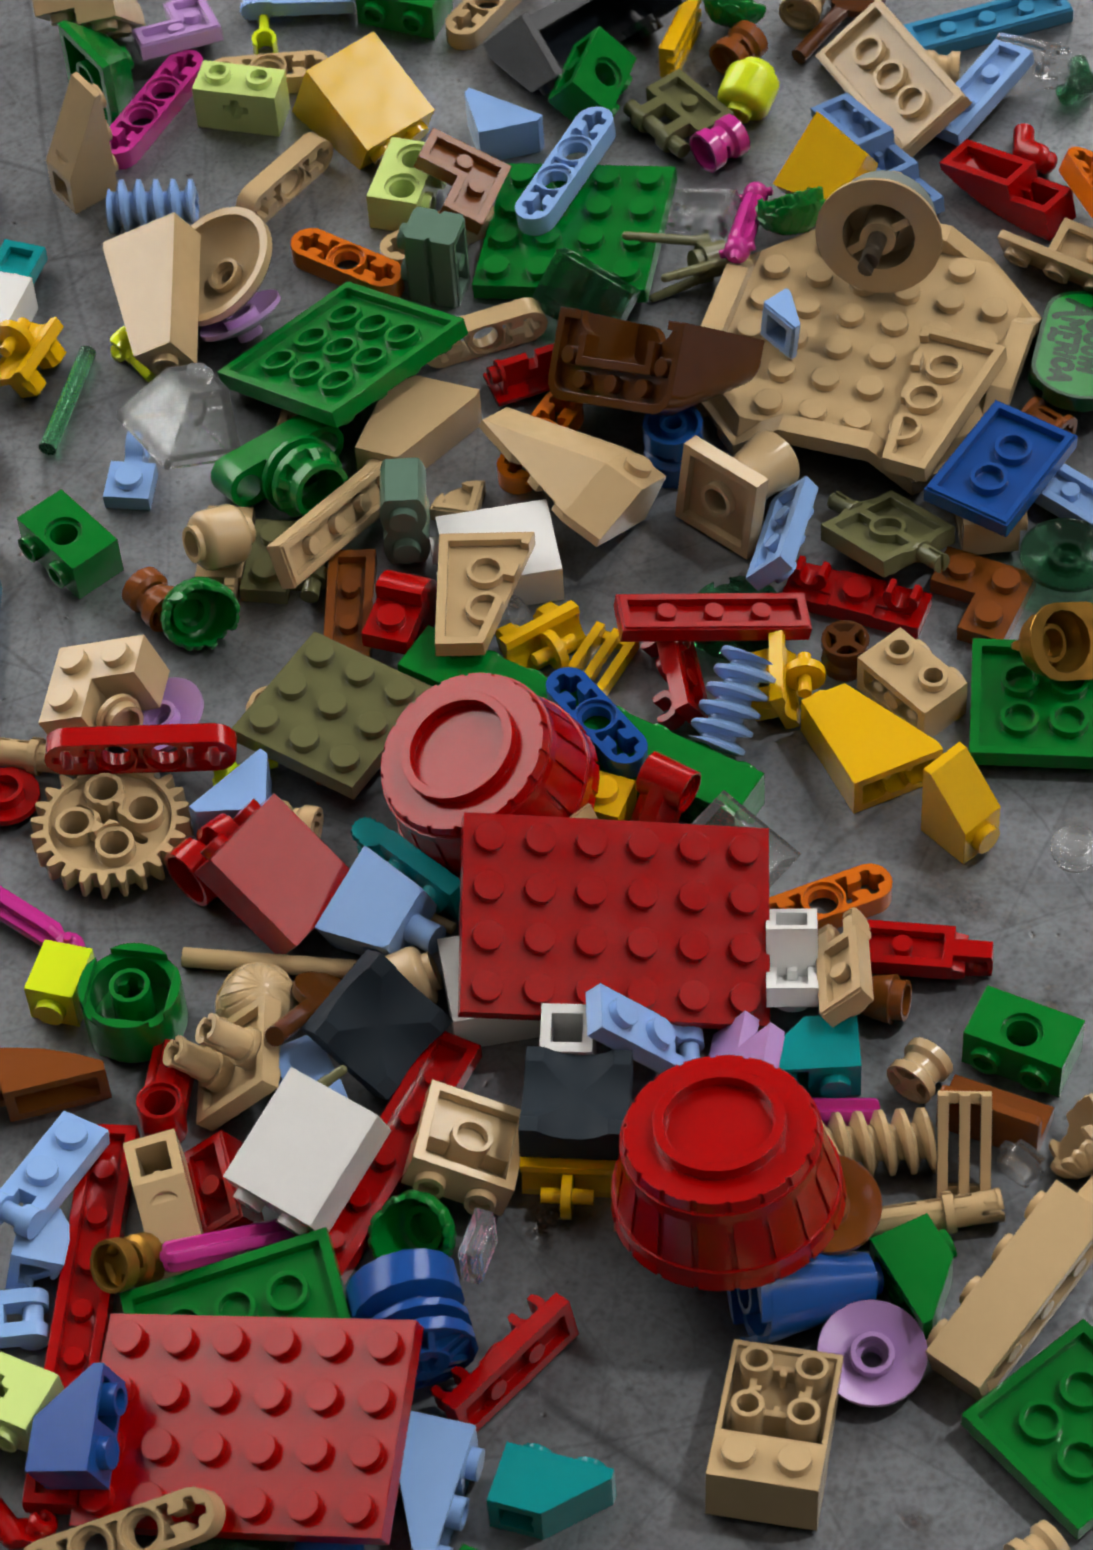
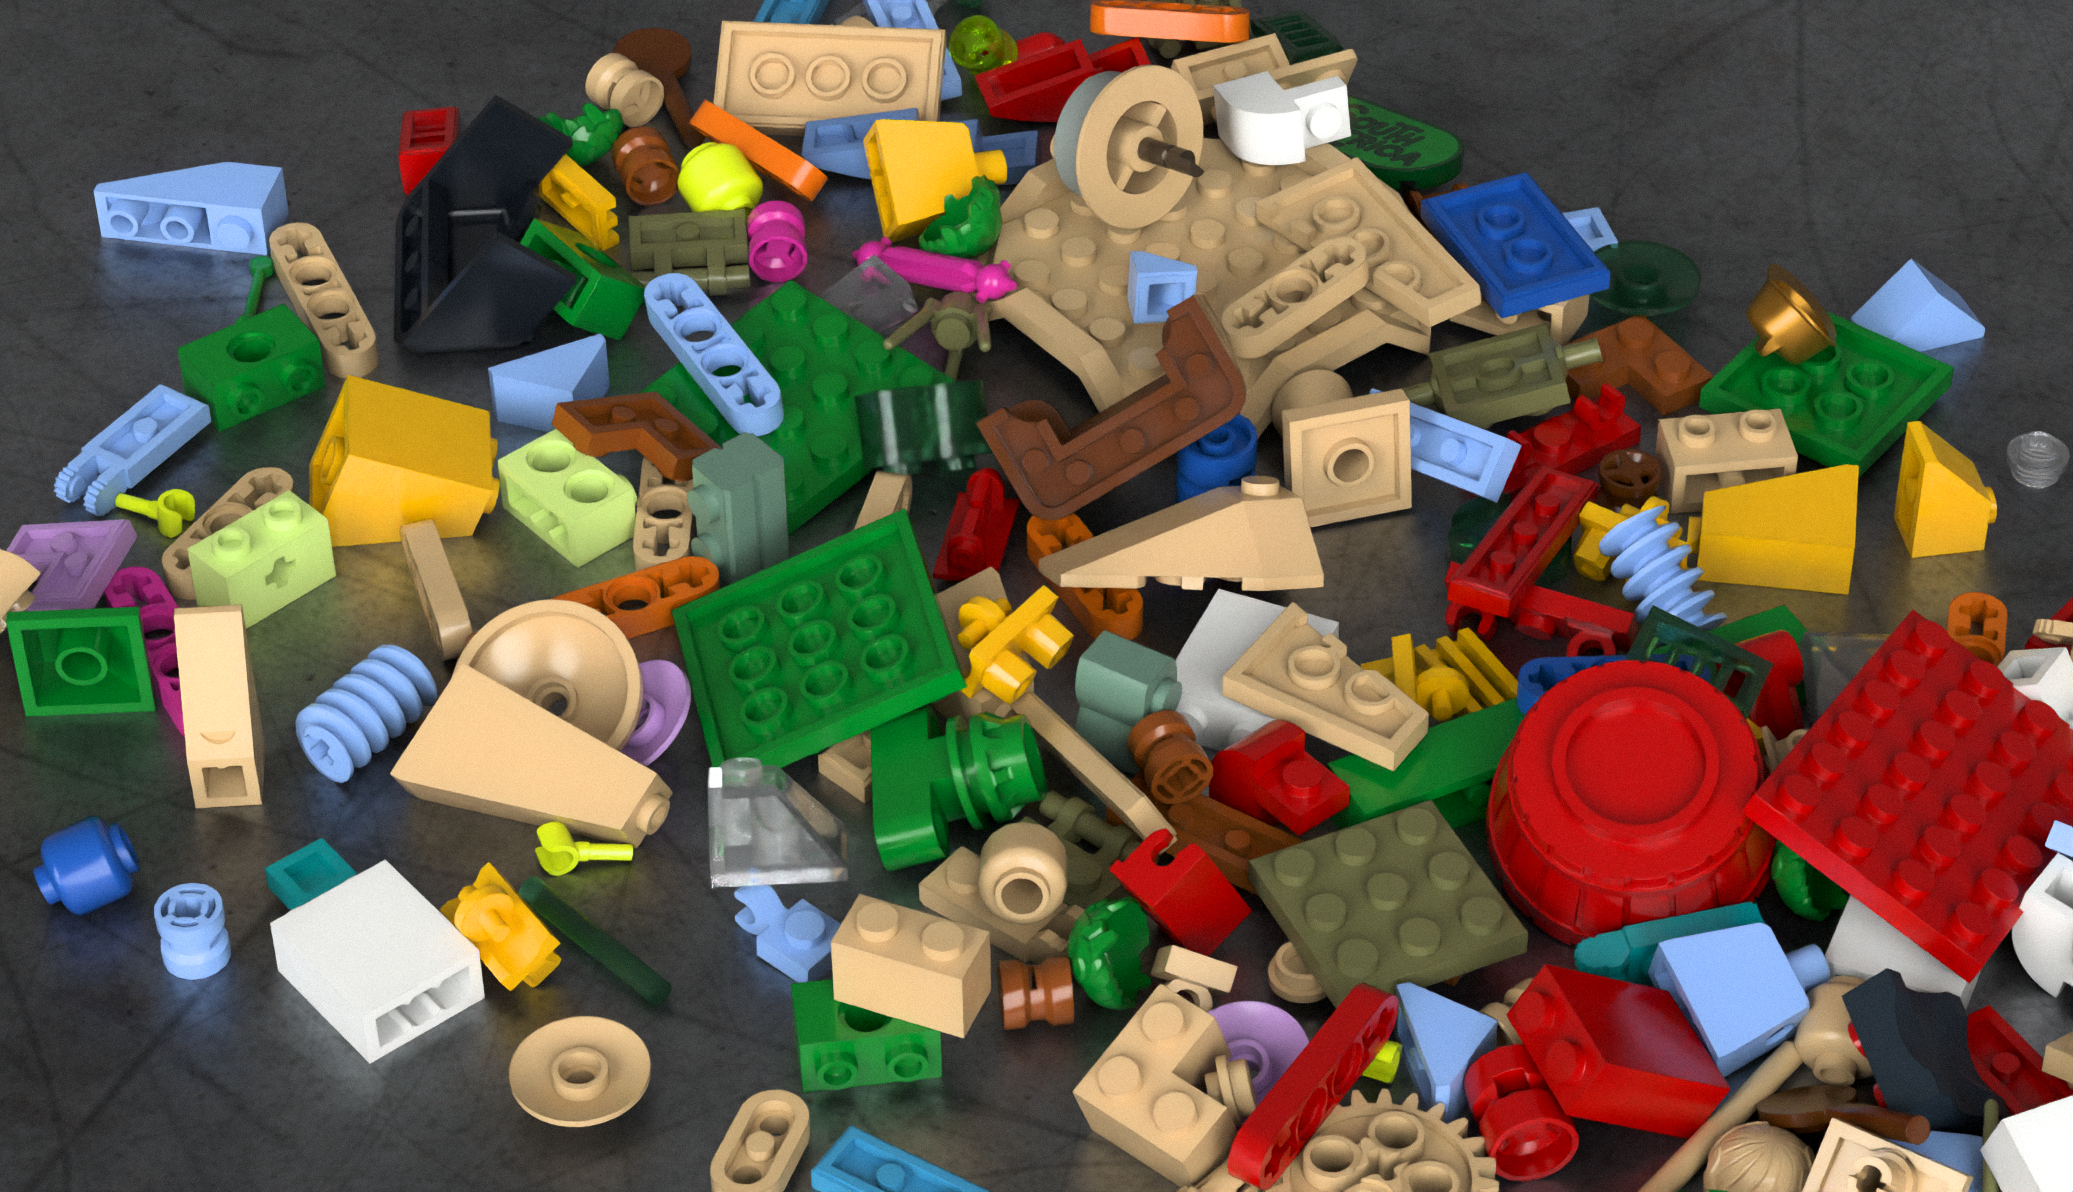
camera: 60 degrees left, 10 degrees down
none -> orange beam [688,100,828,202]
none -> tan piece [831,894,991,1038]
none -> clear neon green wheel [949,15,1018,77]
none -> yellow hips [957,585,1074,706]
none -> red hinge [1109,828,1252,956]
none -> dark orange wheel [1127,710,1213,804]
none -> tan tile [1150,945,1238,1012]
none -> white brick [1213,71,1351,165]
none -> tan beam [1221,237,1369,359]
none -> clear green slope [1625,605,1774,720]

